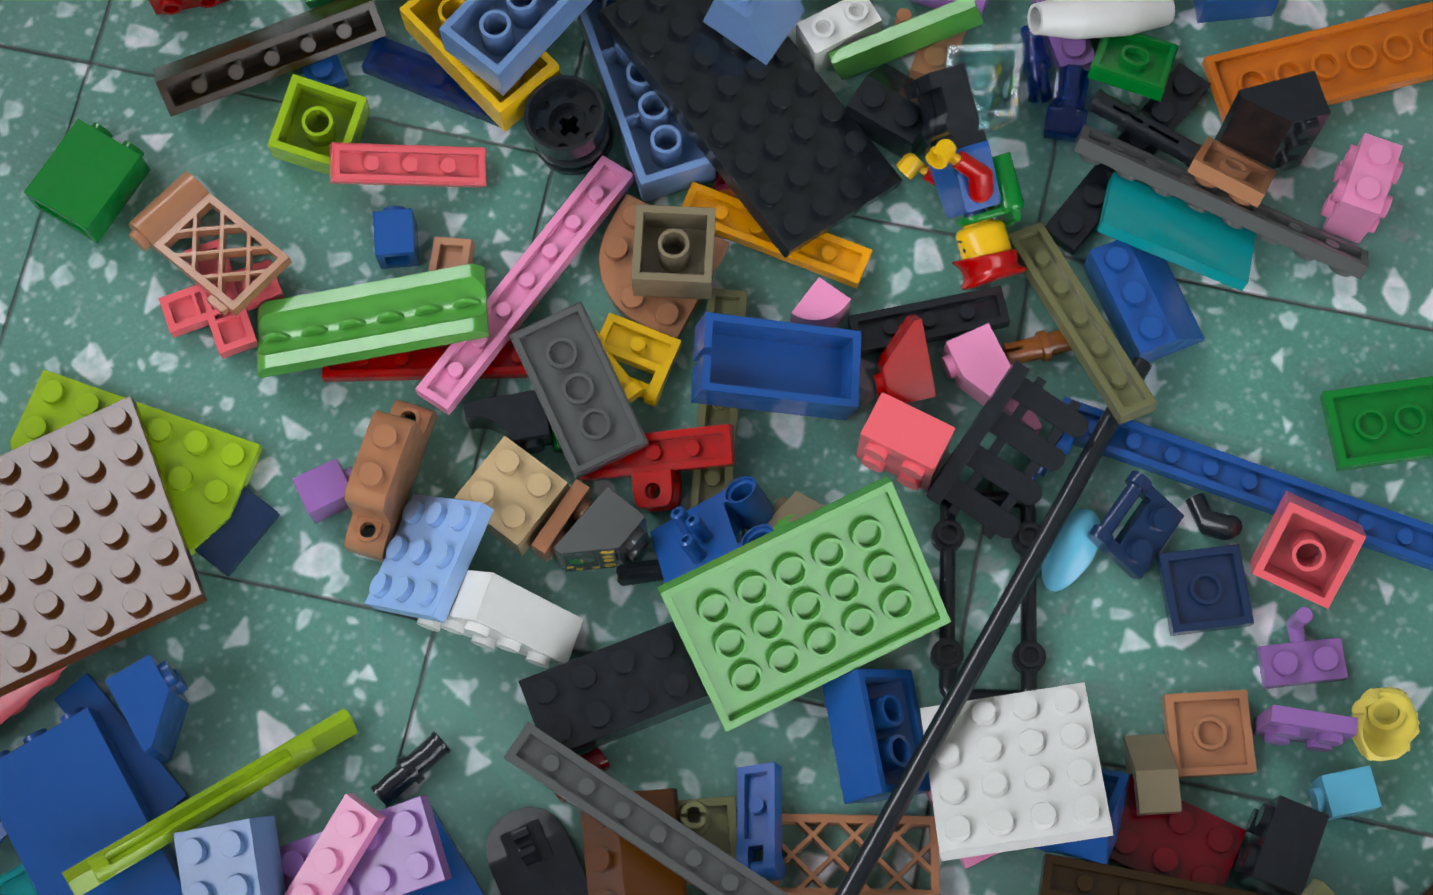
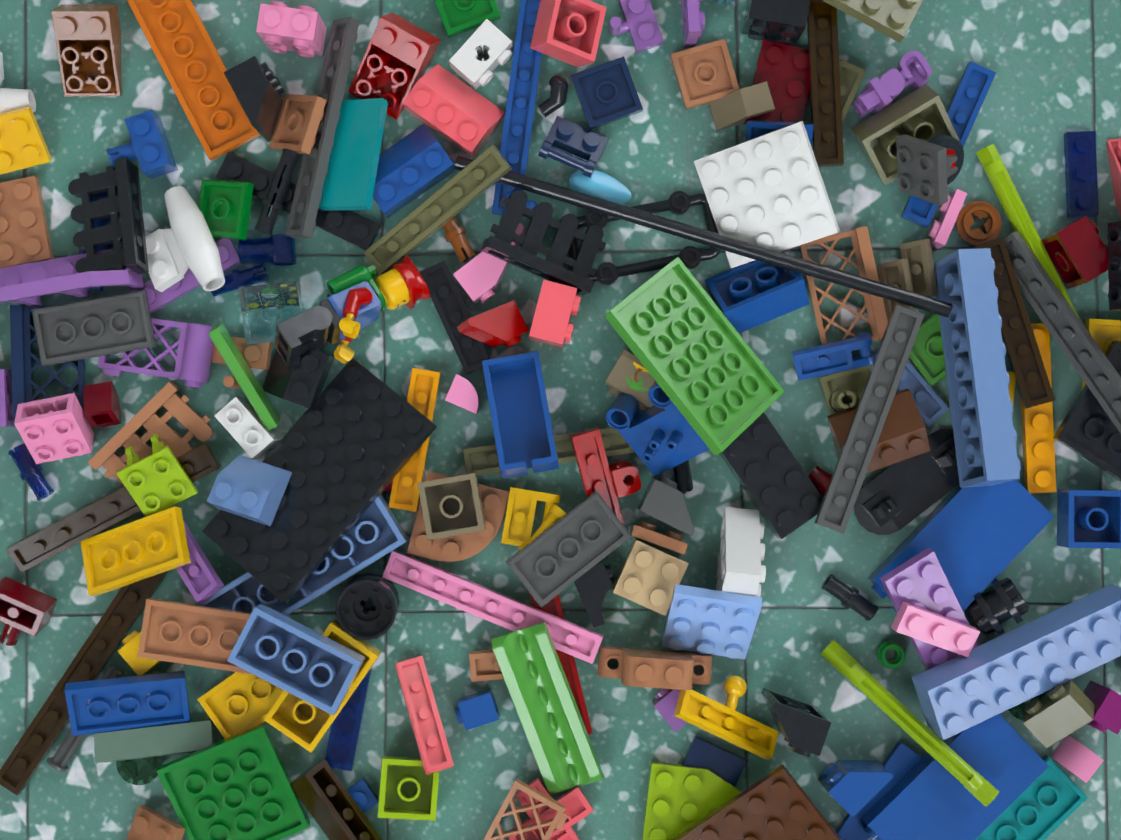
camera: 105 degrees left, 15 degrees up
none -> red slope [348,12,441,120]
none -> coral slope [402,64,505,159]
none -> white brick [449,19,513,90]
none -> yellow plate [674,675,778,760]
none -> black slope [762,688,832,757]
none -> green plate [877,640,906,669]

